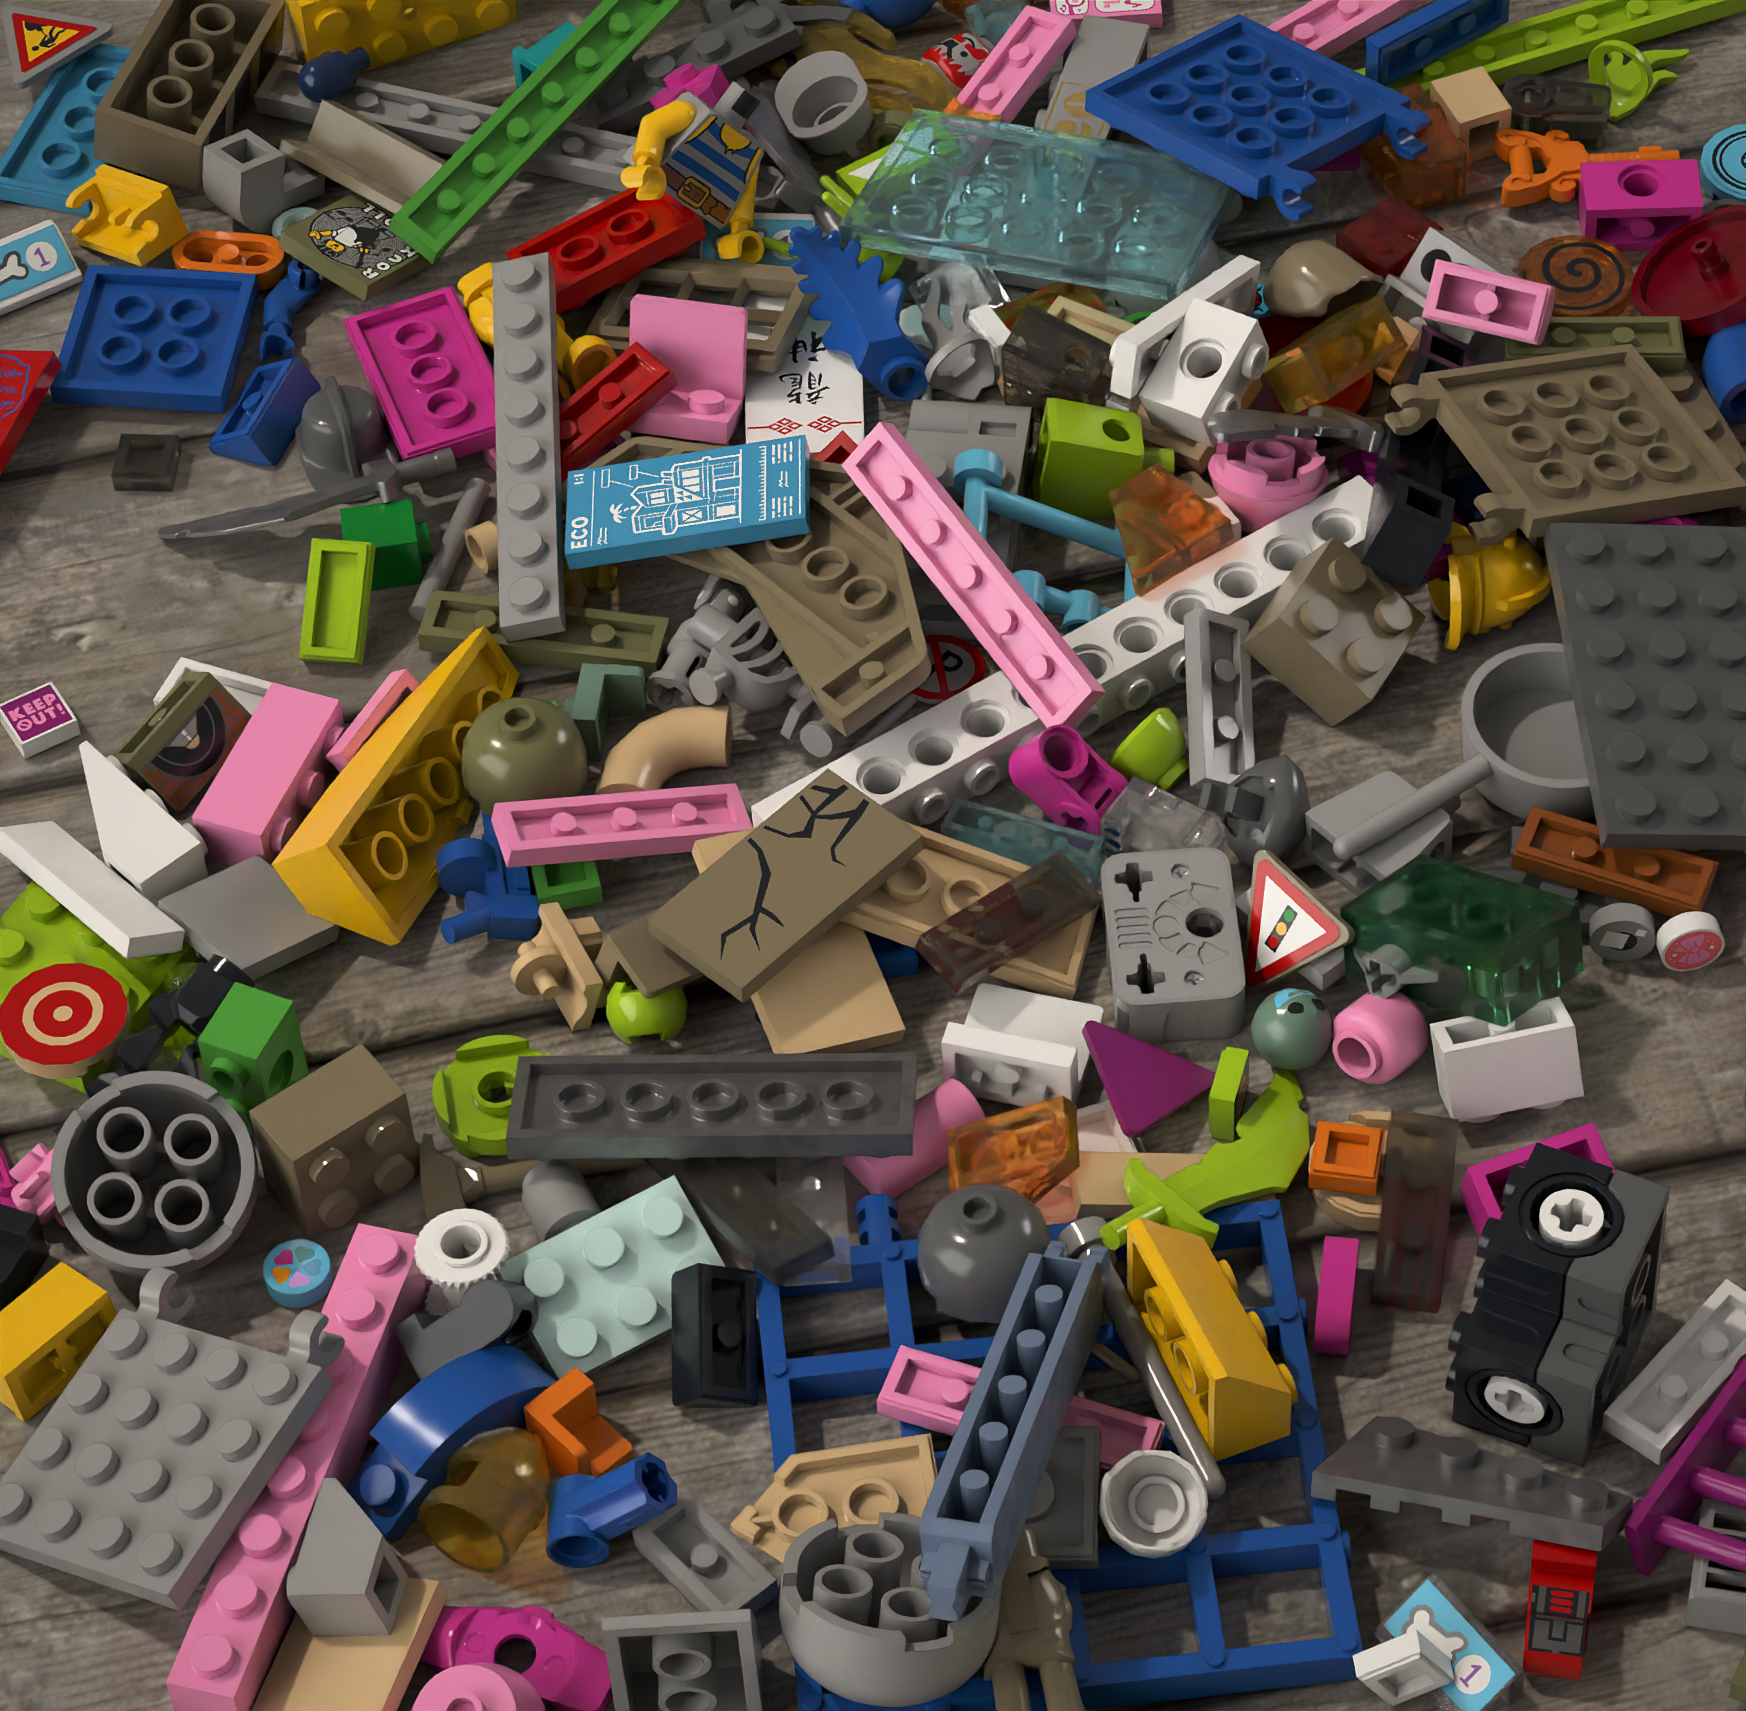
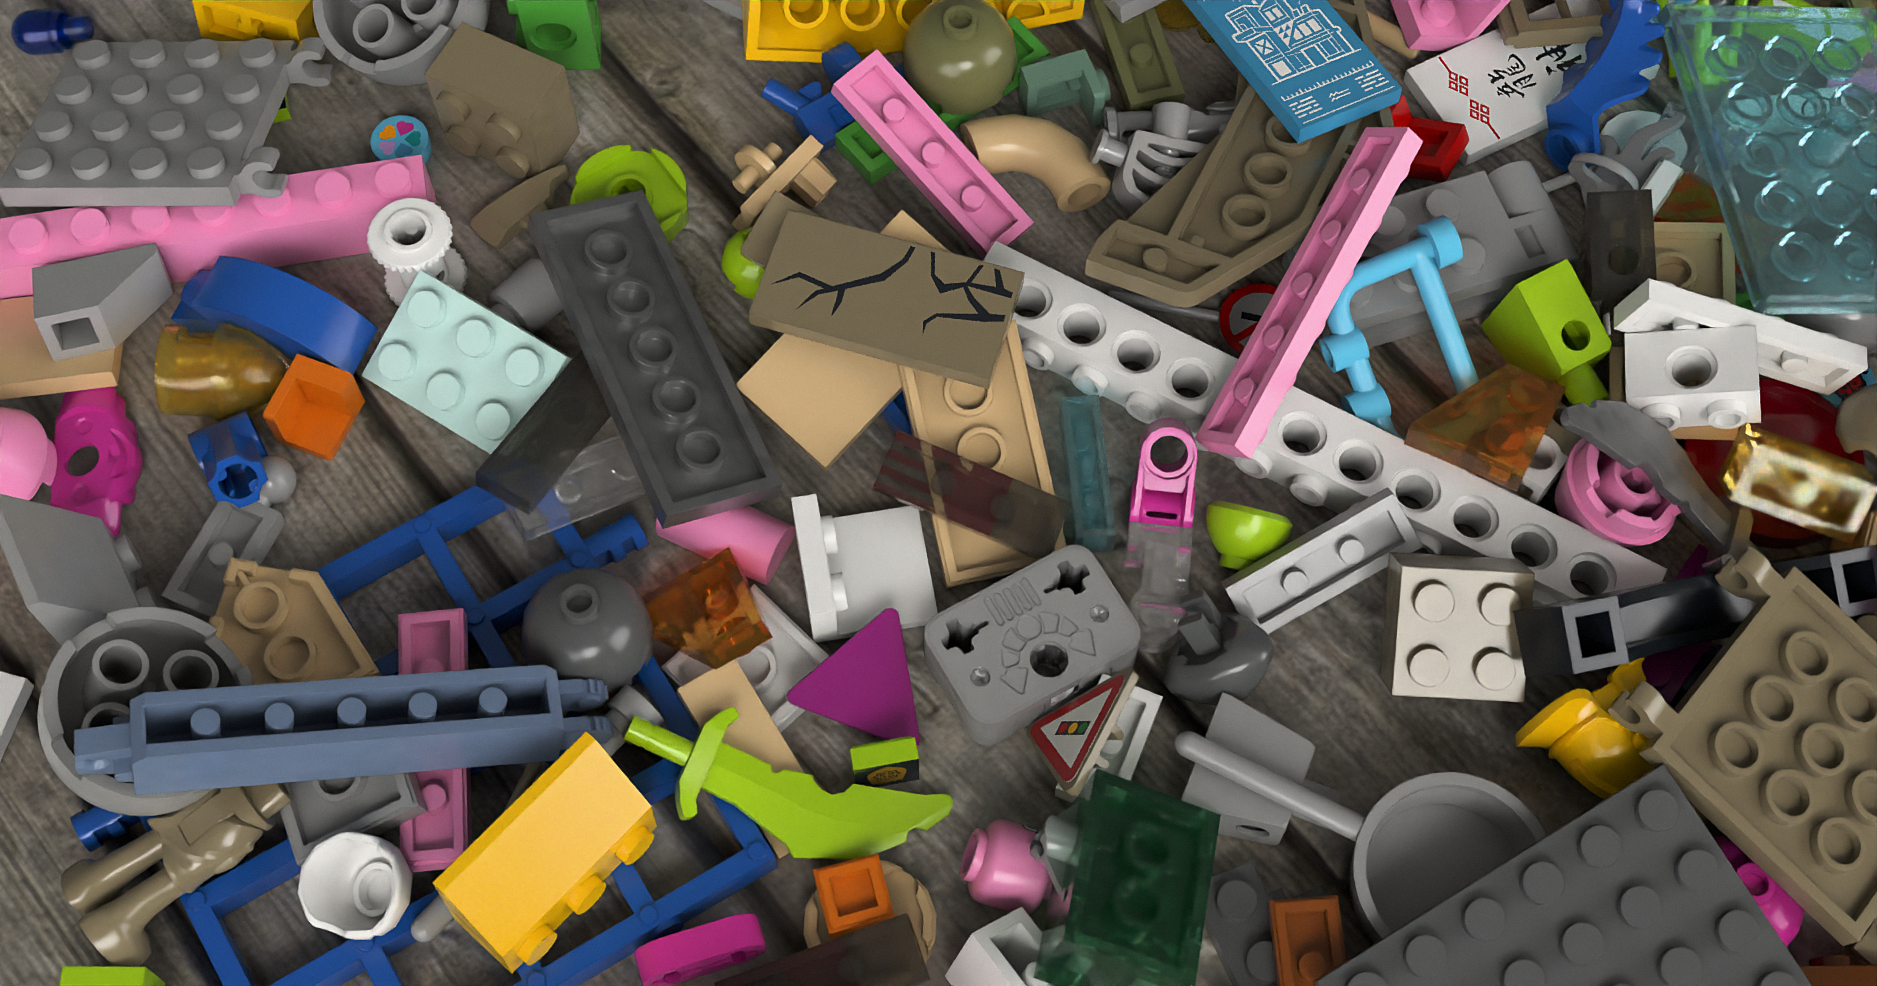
camera: 60 degrees right, 15 degrees up
black leg [393,1280,539,1381] -> none
black slope [671,1263,758,1408] -> none
sand green piece [1251,988,1333,1072] -> none

